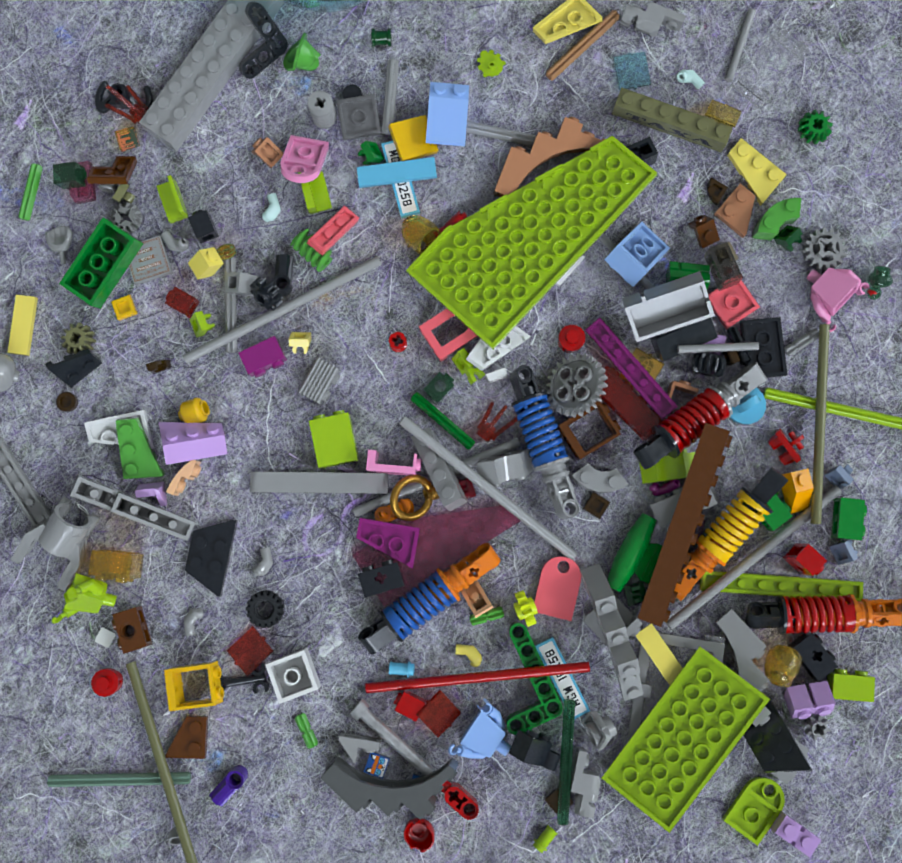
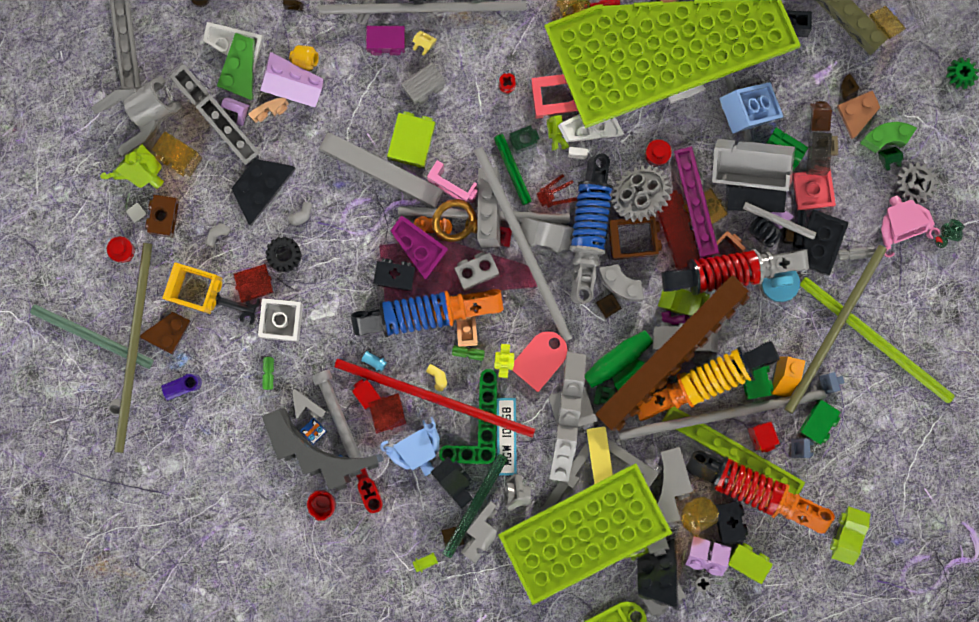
camera: 20 degrees right, 0 degrees up
light yellow wing [727,138,787,206] -> none
red hips [768,428,805,466] -> none
none -> light grey brick [455,251,499,291]

